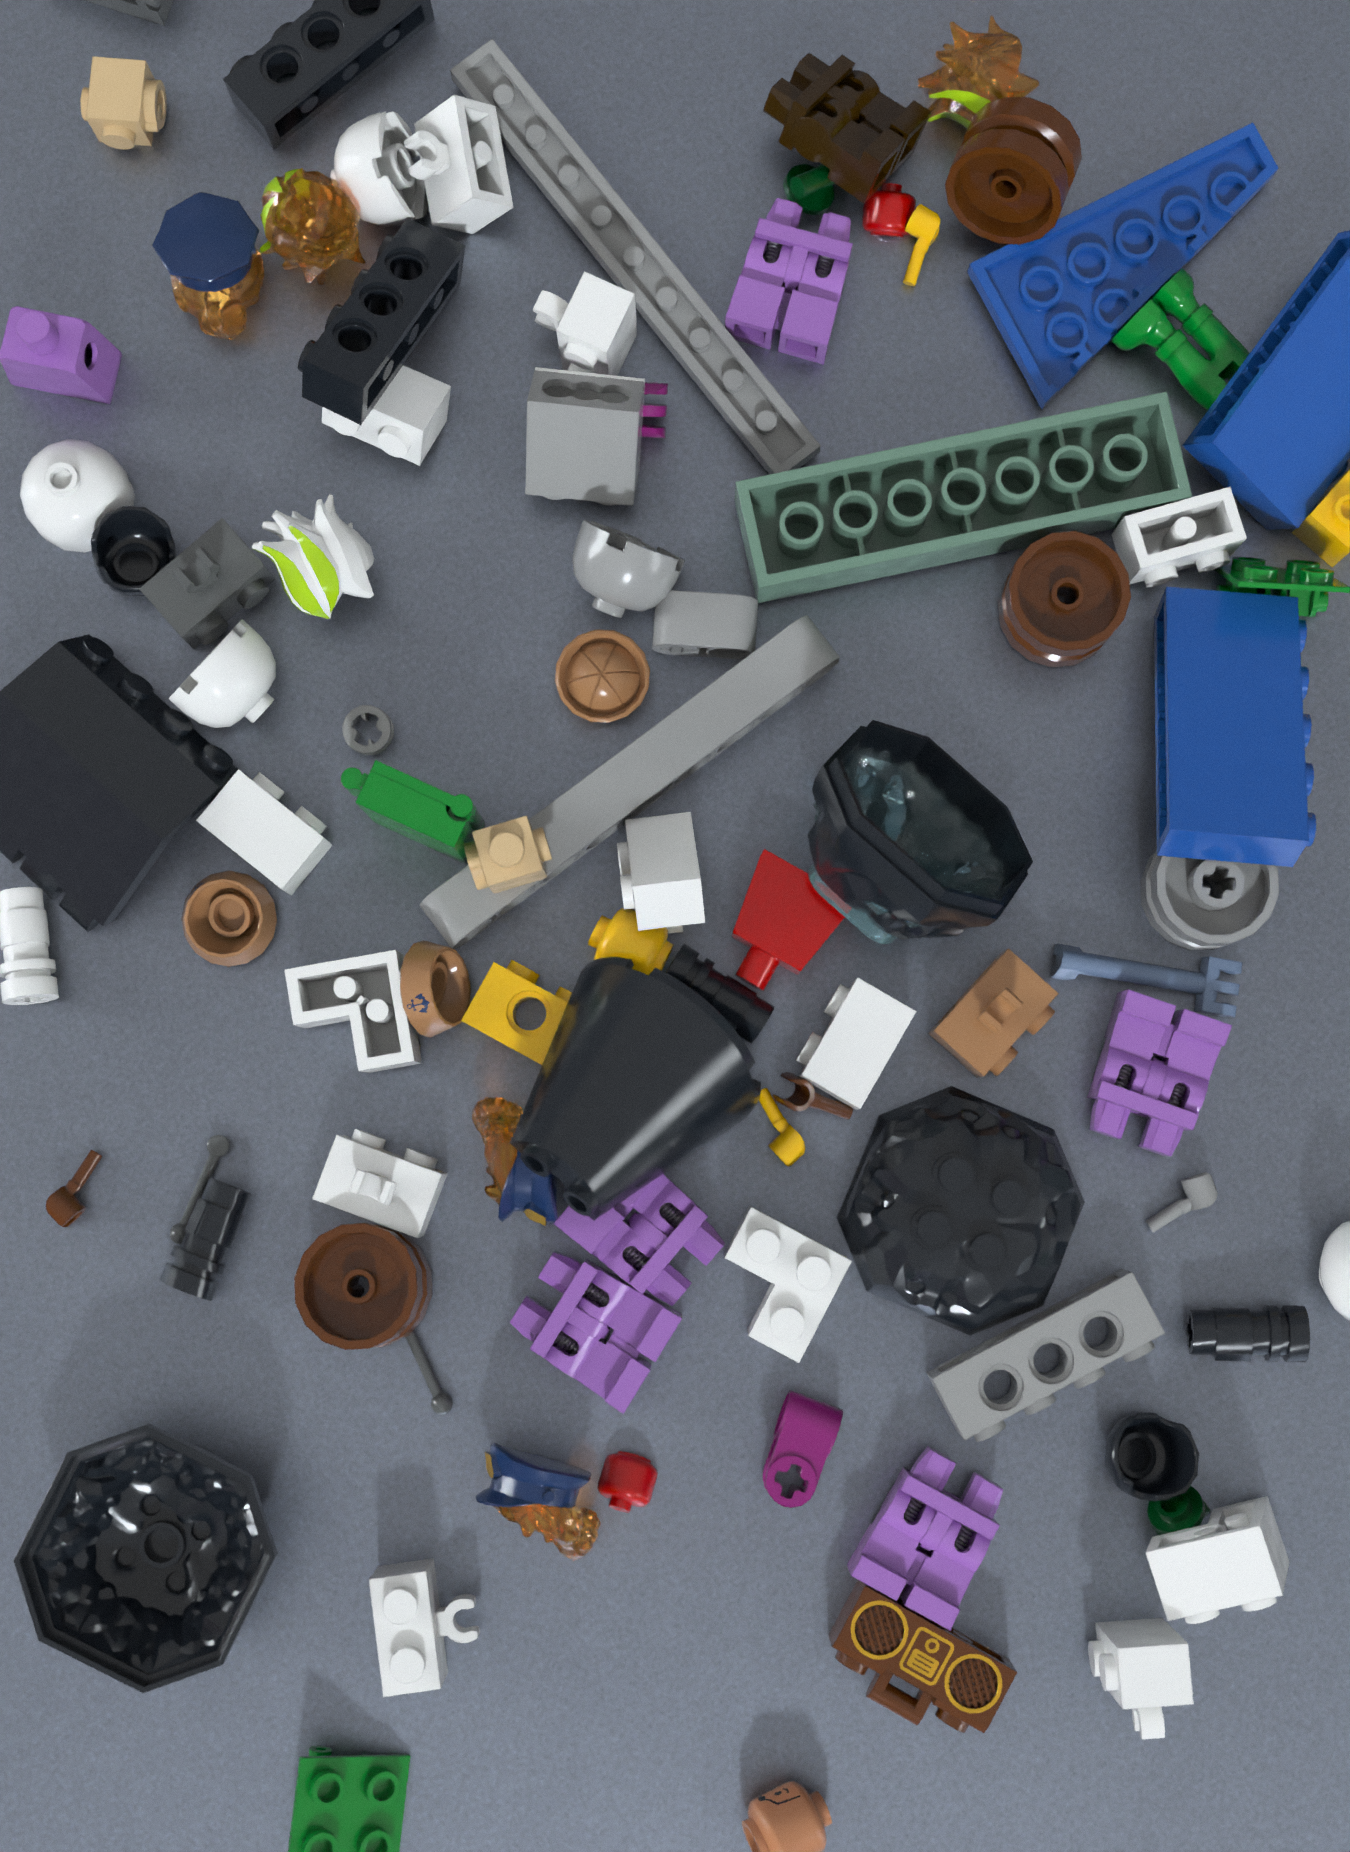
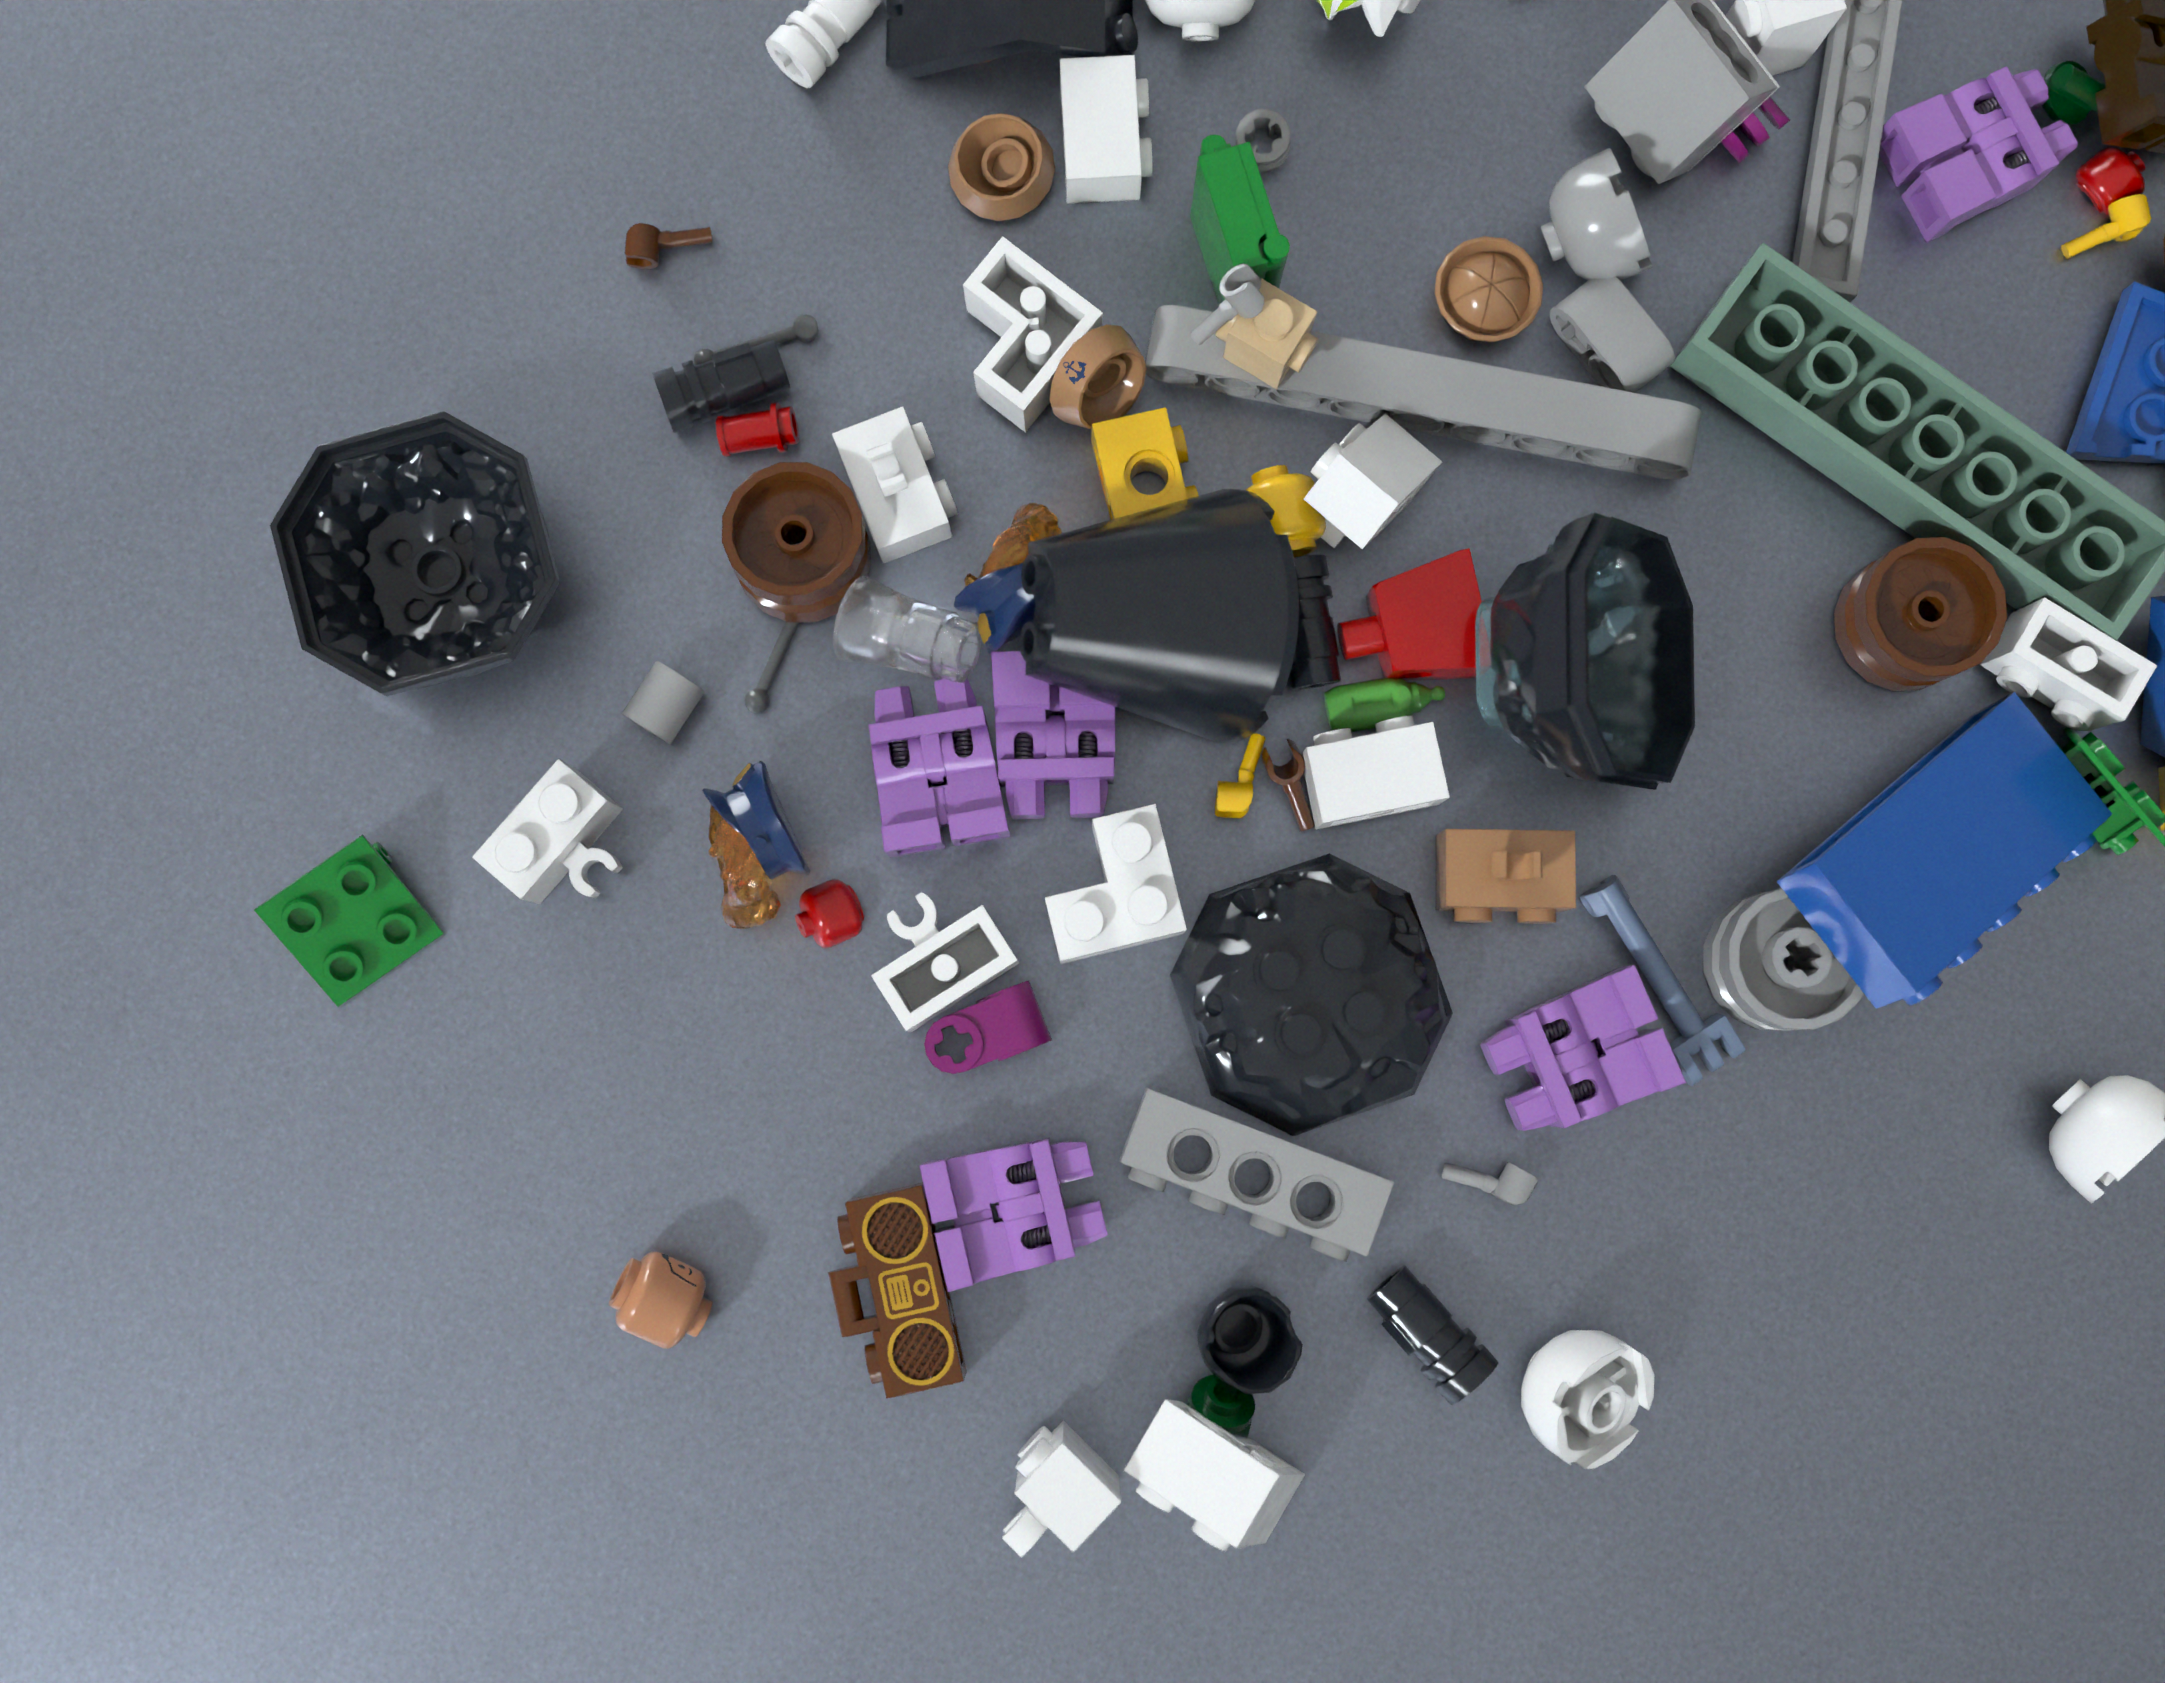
camera: 45 degrees right, 0 degrees up
none -> light grey beam [621,661,705,745]
none -> red pin [716,402,799,457]
none -> clear plant [833,576,982,683]
none -> white brick [871,892,1019,1032]
none -> light grey hand [1190,264,1264,345]
none -> bright green piece [1324,678,1445,732]

